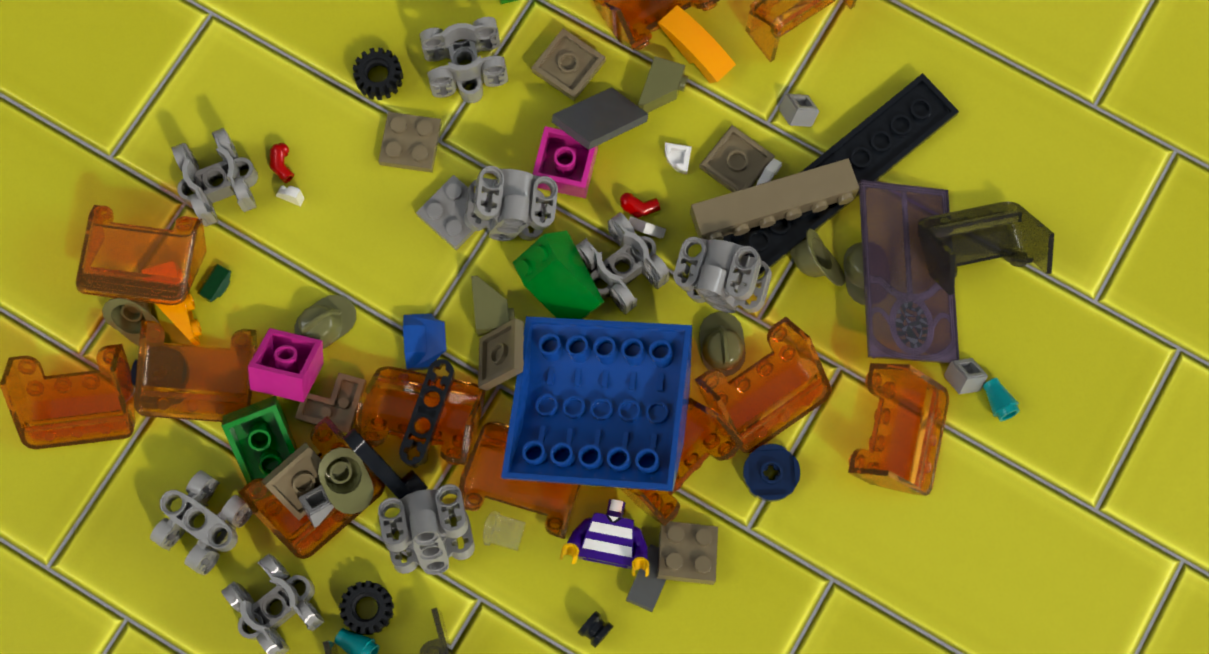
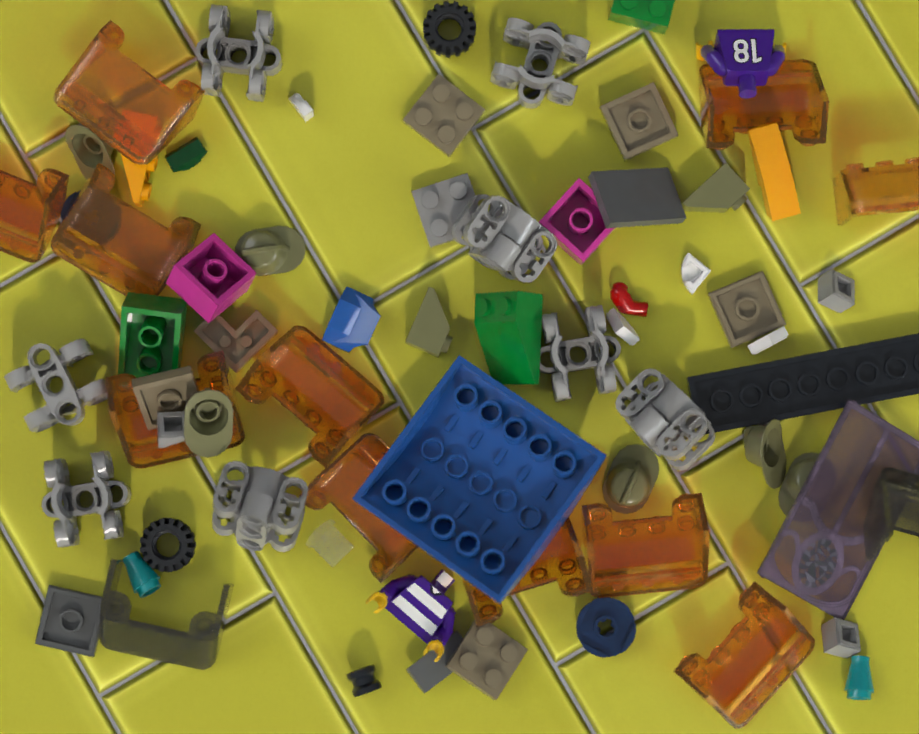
camera: 20 degrees right, 10 degrees up
red arm [269,143,294,183] -> none
black beam [343,428,428,499] -> none
black beam [399,359,455,468] -> none
dark tan plate [478,318,524,391] -> none
dark tan brick [690,158,859,240] -> none

